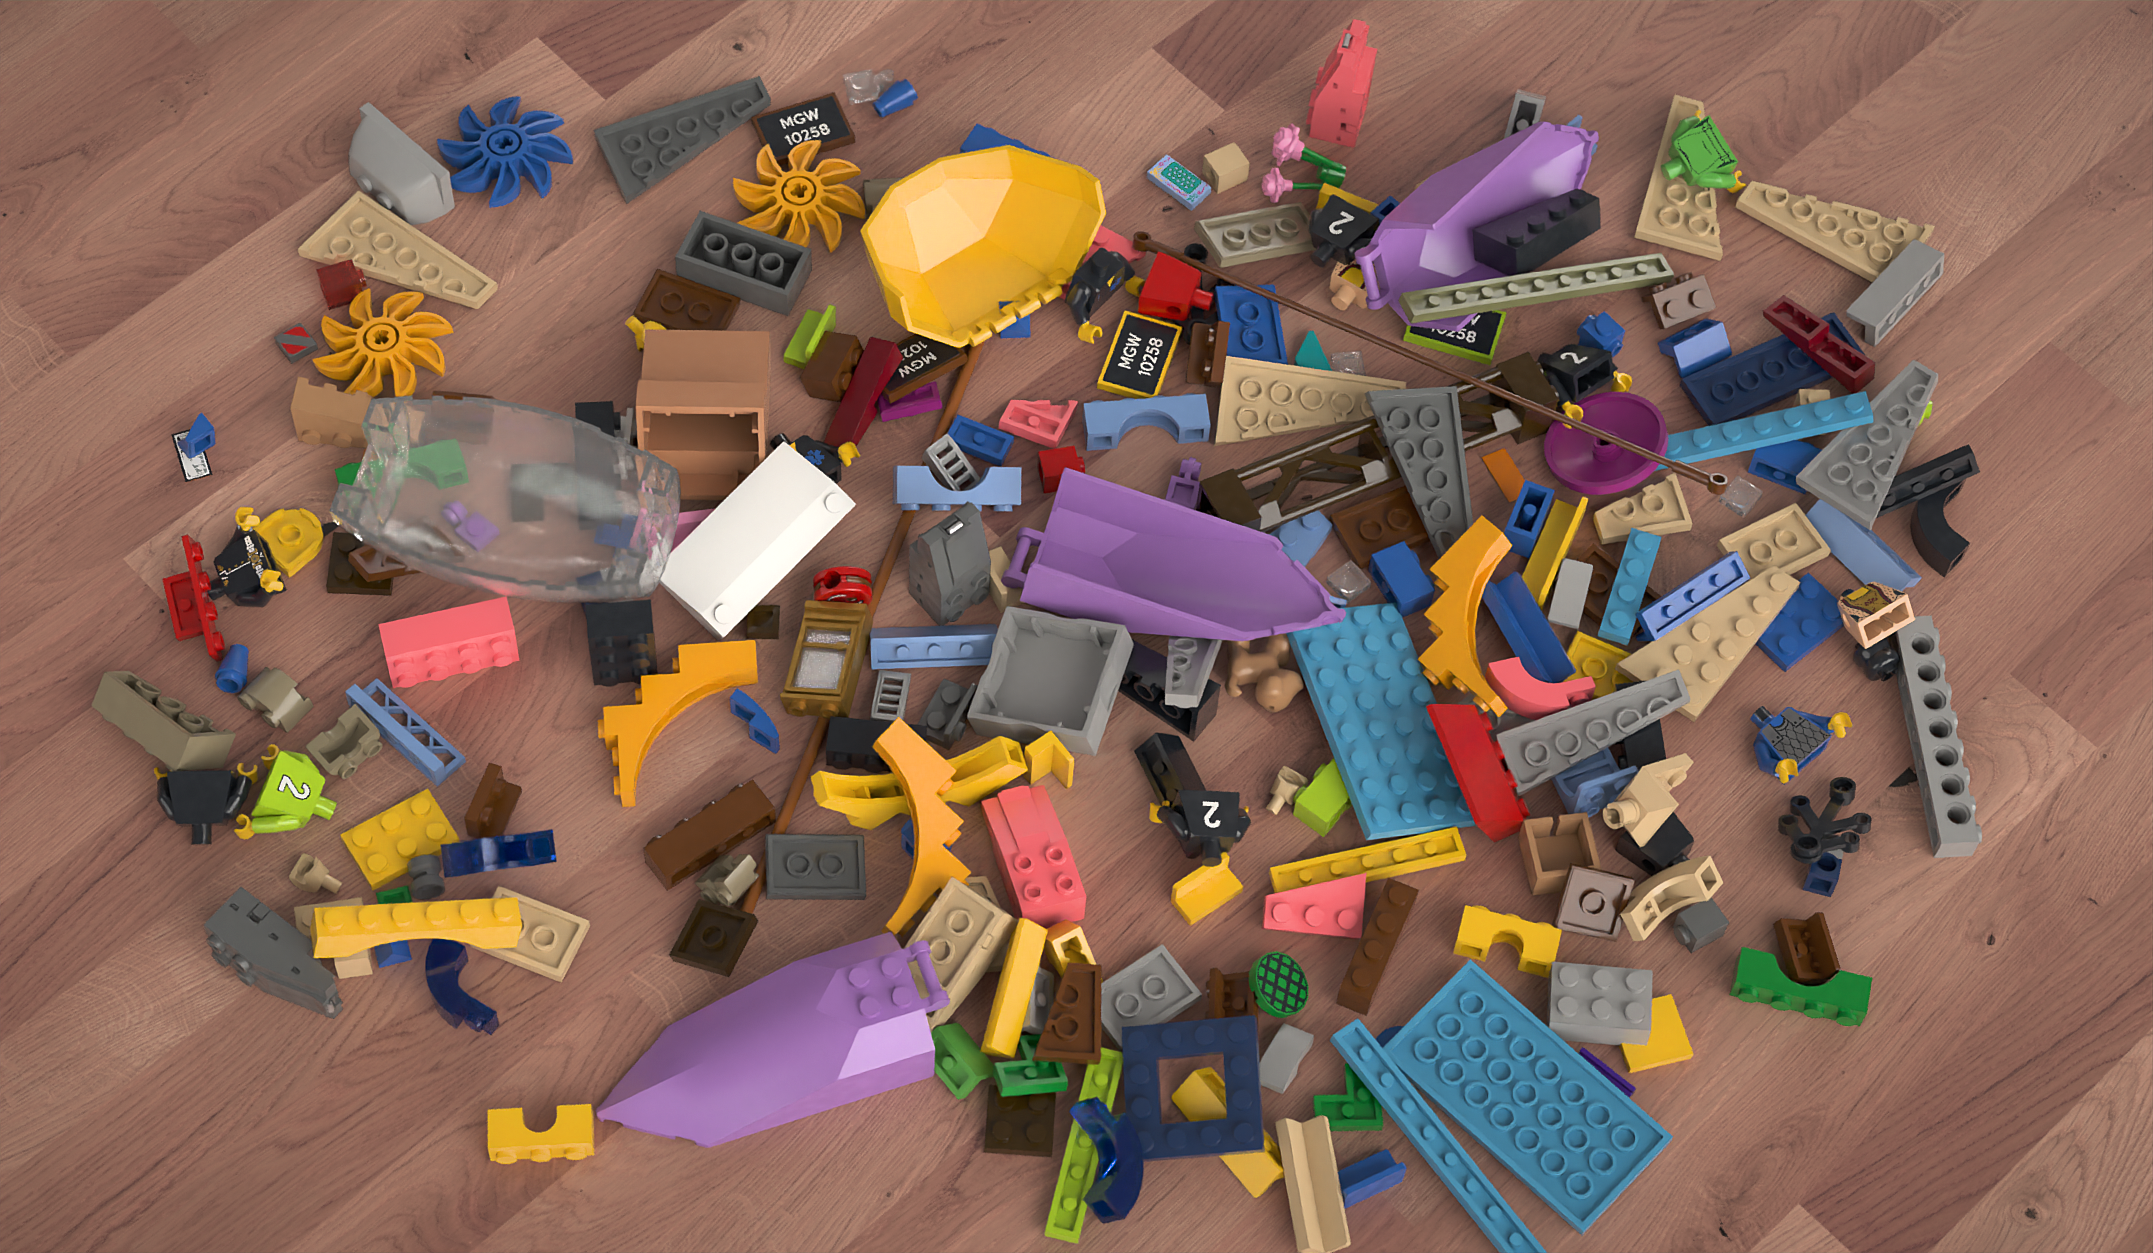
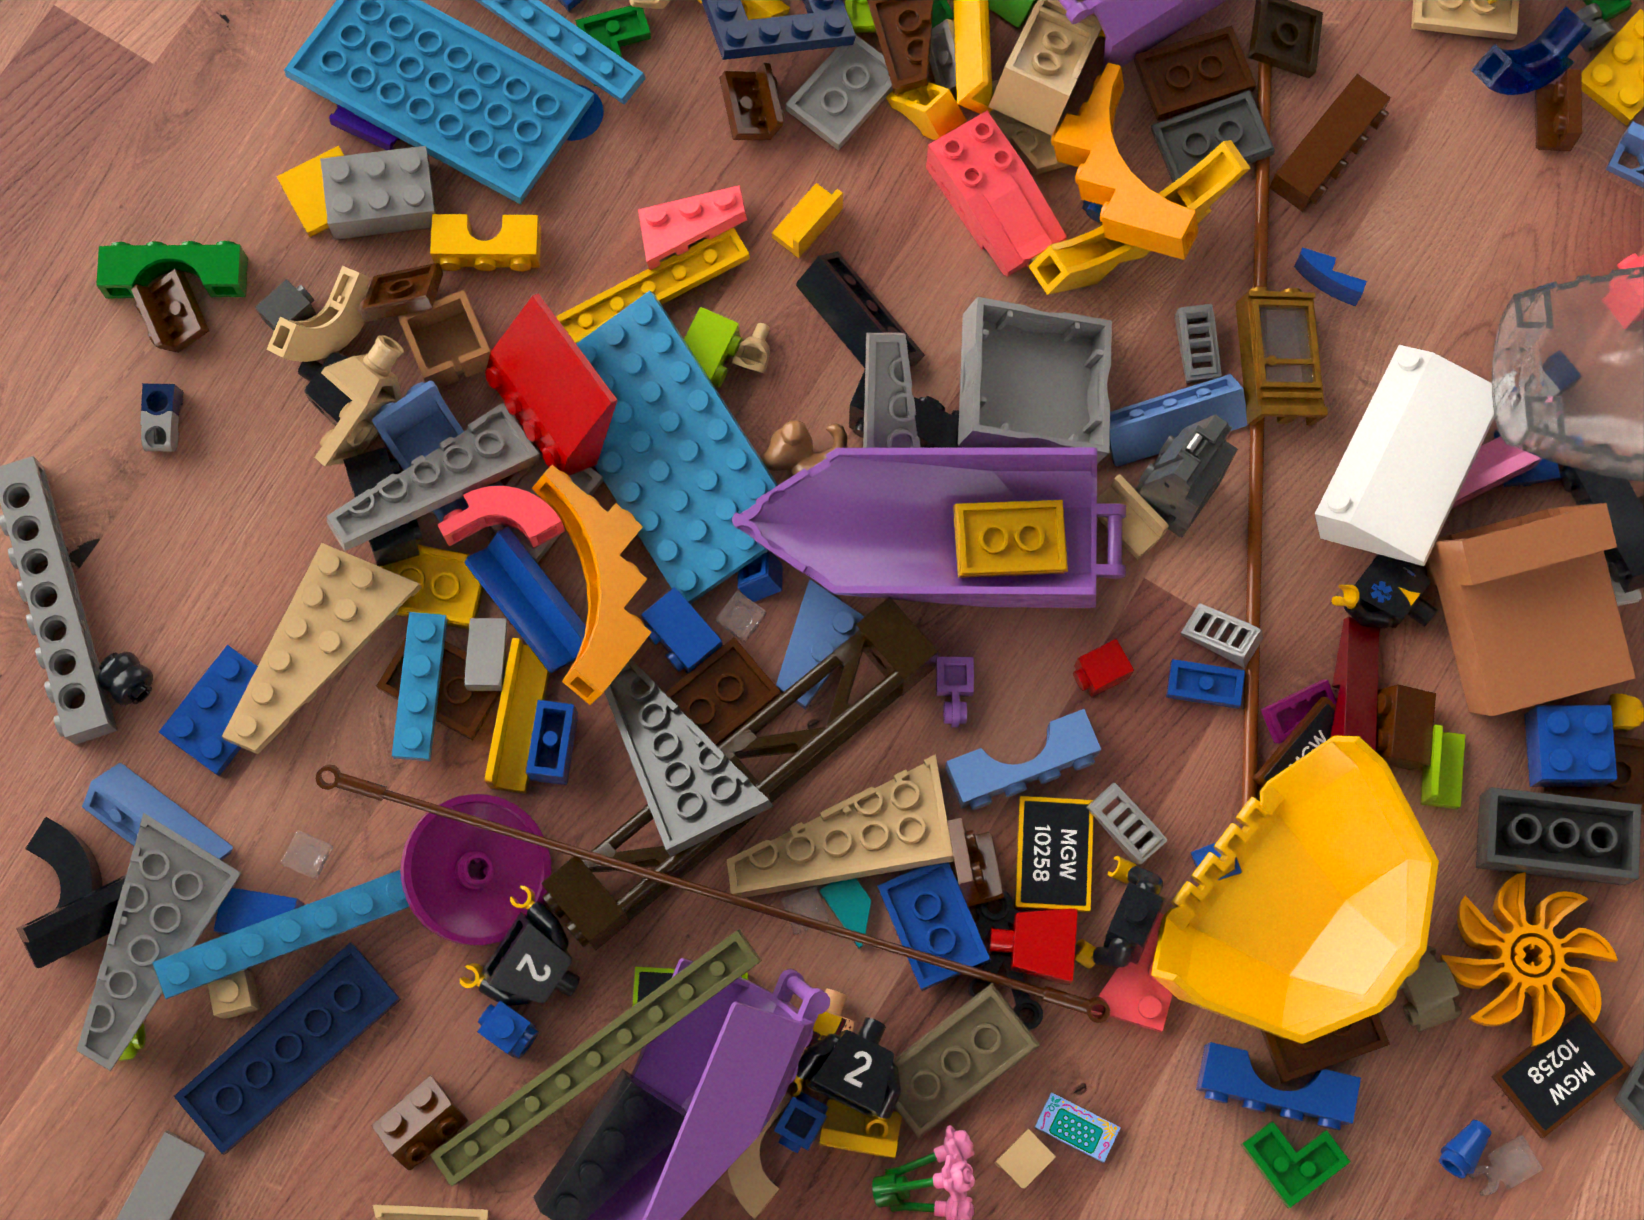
camera: 170 degrees right, 15 degrees up
black brick [585,599,658,687] -> none
light orange arch [598,640,758,807] -> none
dark tan cylinder [695,854,759,906] -> none
dark brown plate [747,605,780,639] -> none
red head [813,566,873,605] -> none
black brick [826,716,927,773] -> none
medium blue arch [893,466,1021,512] -> none
dark grey bracket [917,679,978,750] -> none
coral wing [998,400,1078,449] -> none
yellow panel [1023,731,1074,789] -> none
black torso [1149,790,1251,867] -> none
tile [1249,951,1308,1018] -> none
light grey slope [1260,1023,1314,1094] -> none
reddish brown brick [1336,877,1419,1016] -> none
orange sticker [1481,448,1525,503] -> none
tan wing [1593,473,1693,545] -> none
panel [1635,551,1751,641] -> none
panel [1658,318,1732,378] -> none
tan plate [1717,503,1831,584] -> none
torso [1750,706,1853,785] -> none
dark red slope [1763,295,1876,394] -> none
black plant [1778,777,1872,864] -> none
light nougat torso [1837,582,1915,649] -> none
none -> yellow tile [953,500,1068,578]
none -> light grey slope [1086,783,1167,864]
none -> reddish brown plate [1134,25,1256,121]
none -> green plate [1240,1121,1350,1208]
none -> blue brick [1524,705,1617,787]

